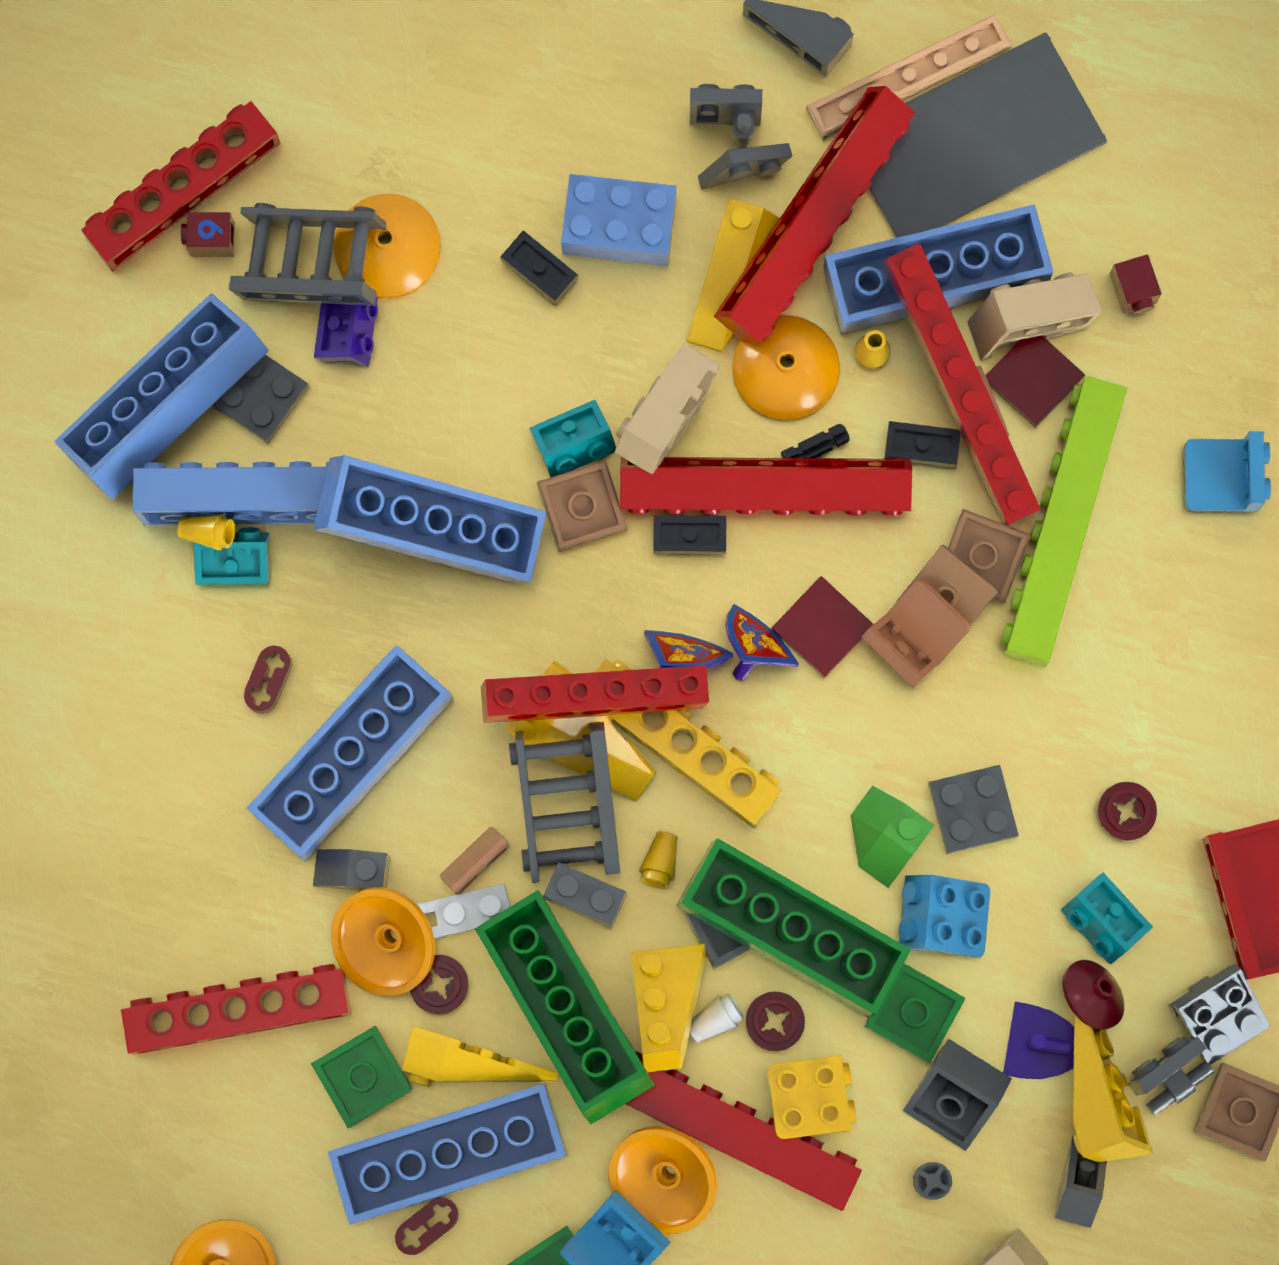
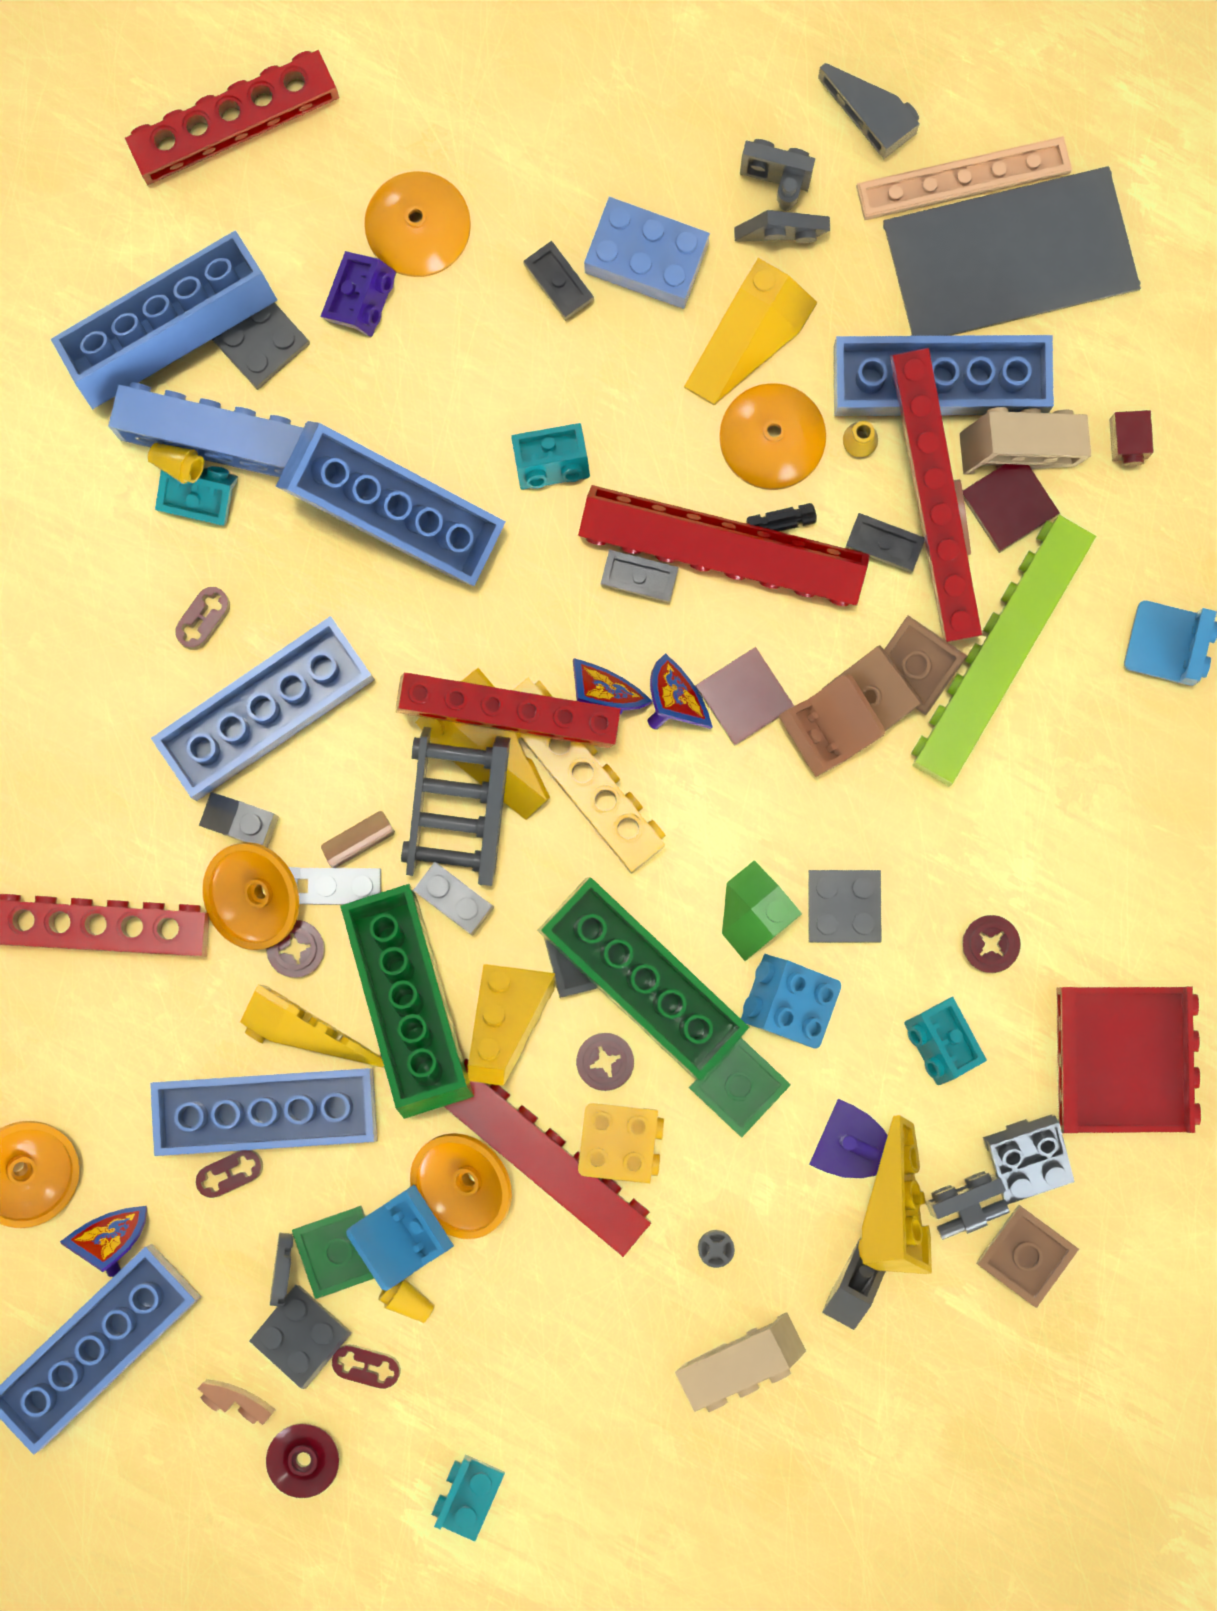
camera: 15 degrees right, 5 degrees up
dark red brick [181,212,235,257] -> none
dark grey fence [229,203,387,306] -> none
green plate [311,1026,413,1128] -> none
medium nougat plate [537,460,628,552] -> none
tan wedge [615,343,720,474] -> none
yellow cone [639,831,678,889] -> none
white cone [690,993,744,1043] -> none
red brick [713,86,915,343] -> none
dark grey slope [903,1038,1012,1151] -> none
dark red dish [1062,960,1124,1030] -> none

